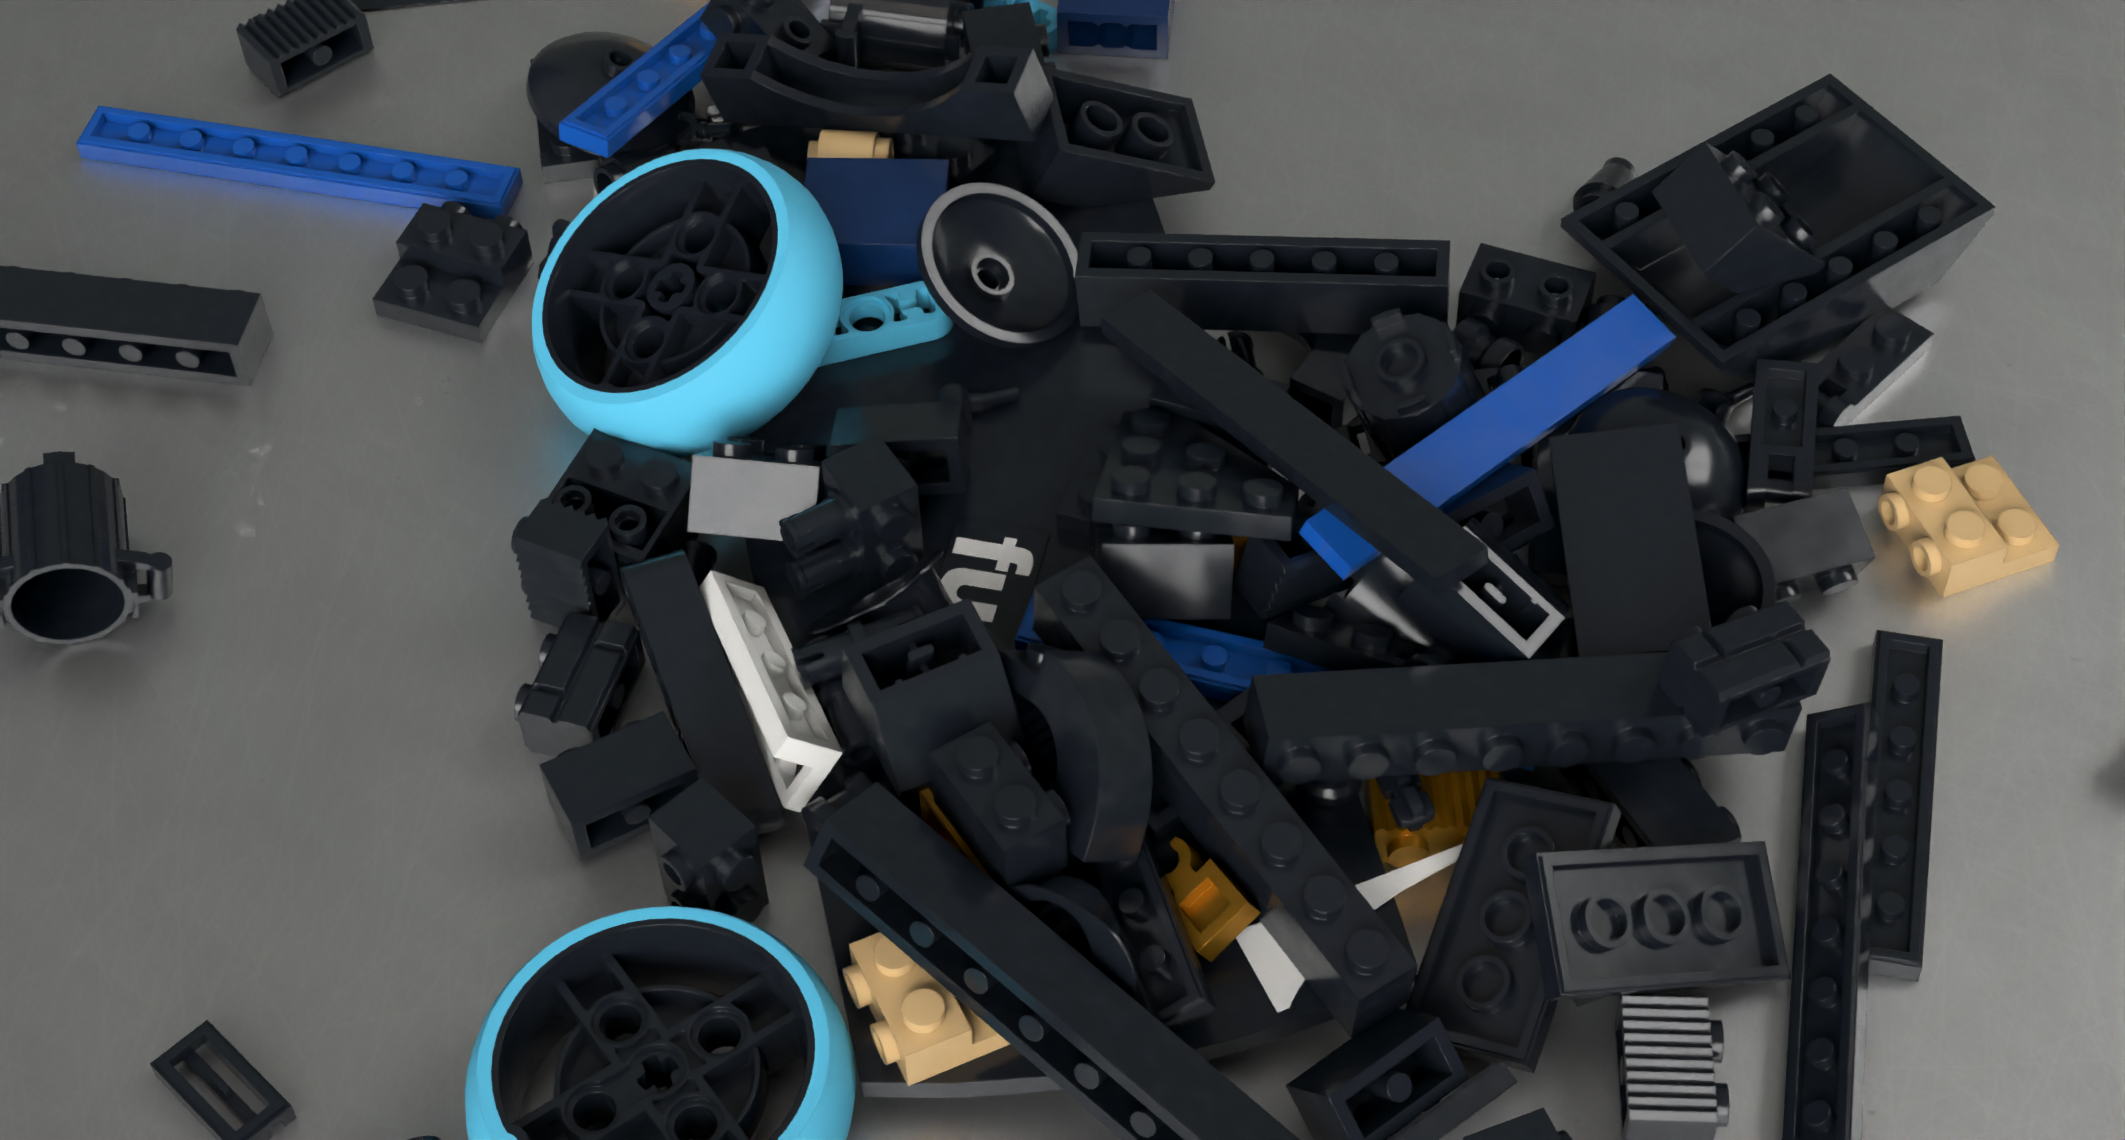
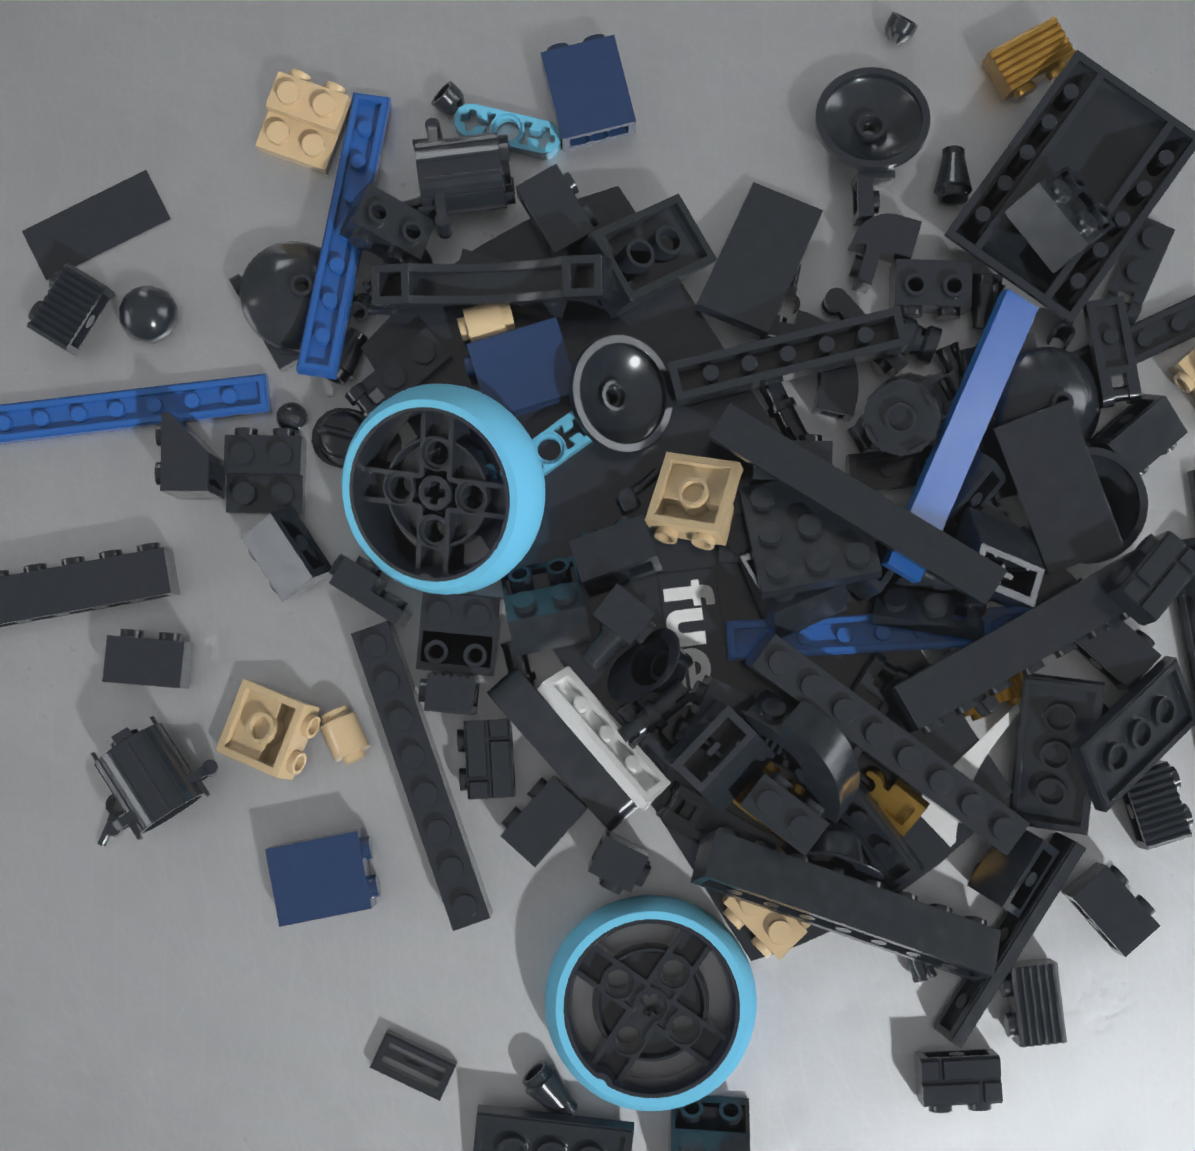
camera: 20 degrees left, 35 degrees up
none -> black brick [102,629,194,688]
none -> black hair [119,286,178,344]
none -> black slope [154,412,225,500]
none -> tan plate [215,679,321,780]
none -> brick [241,506,331,602]
none -> dark blue brick [265,828,381,927]
none -> black hinge [276,402,308,433]
none -> tan brick [320,705,370,766]
none -> black plate [329,554,412,628]
none -> black brick [351,621,493,931]
none -> tan plate [645,452,743,550]
none -> black tile [695,182,823,339]
none -> black dish [815,67,931,171]
none -> black brick [847,213,922,294]
none -> black bracket [851,170,895,226]
none -> black hinge [885,11,918,45]
none -> pearl gold brick [982,16,1076,101]

